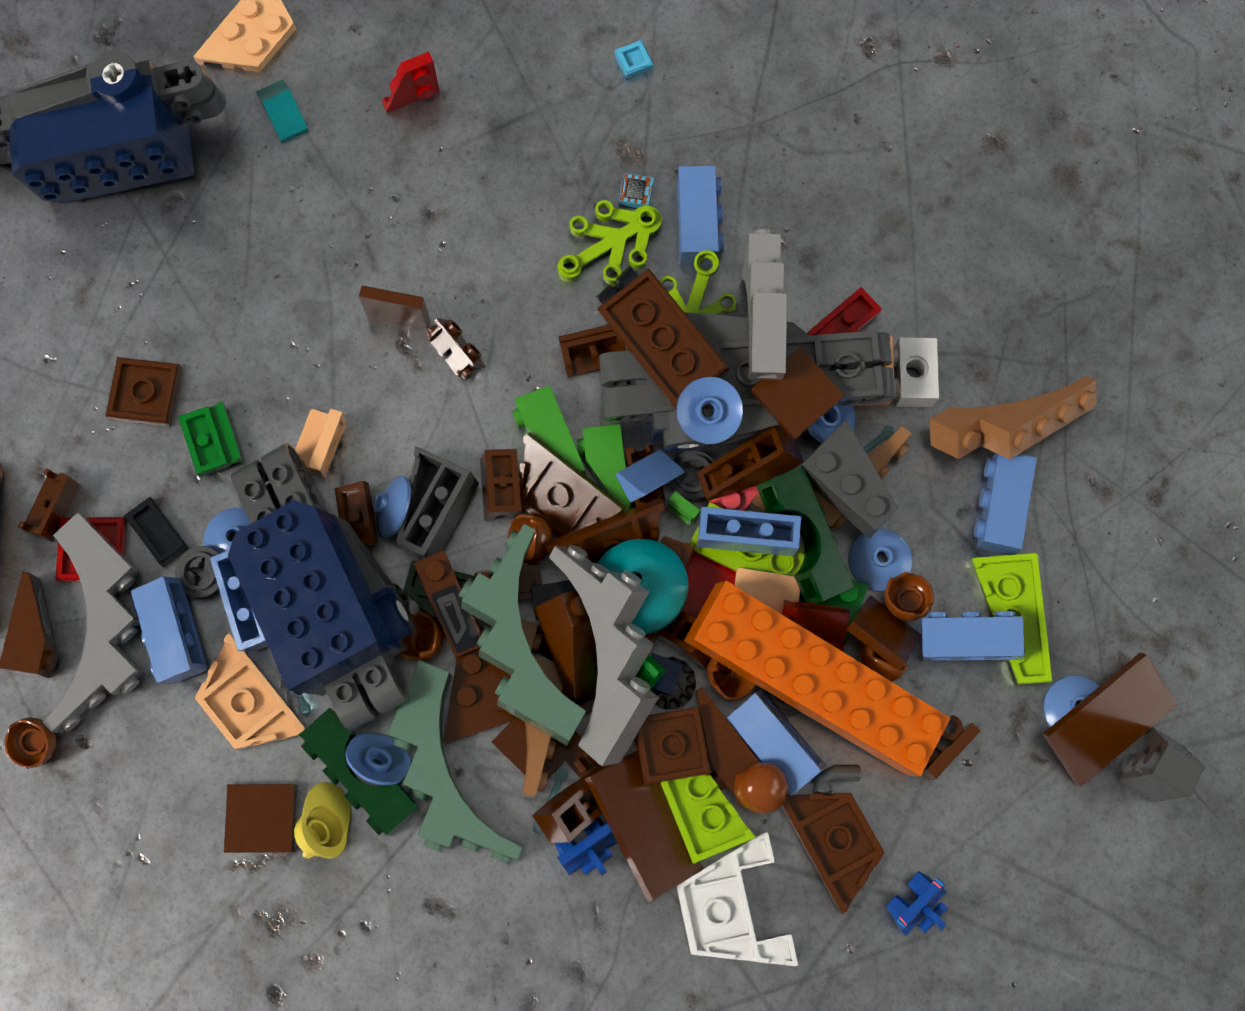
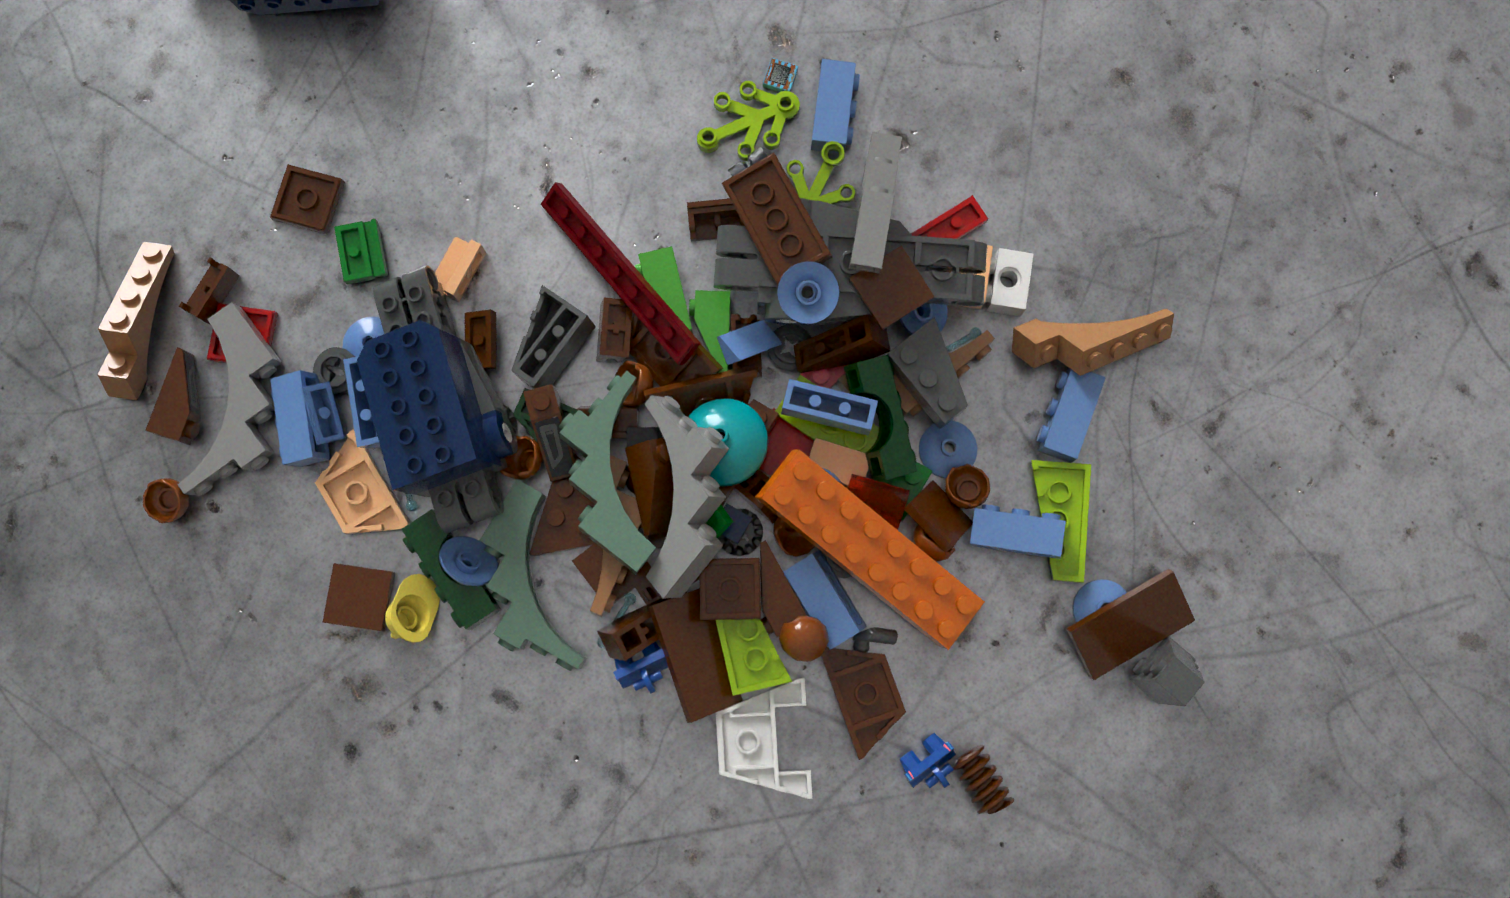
camera: 10 degrees right, 5 degrees up
black tile [124,497,189,567] -> none
reddish brown tile [359,286,430,330] -> none
medium blue dish [374,476,411,538] -> none
hinge [427,318,486,380] -> none
bright green tile [667,491,701,526] -> none
reddish brown plate [922,715,981,781] -> none
none -> medium blue slope [301,381,345,445]
none -> dark red tile [541,182,701,365]
none -> reddish brown piece [952,745,1015,814]

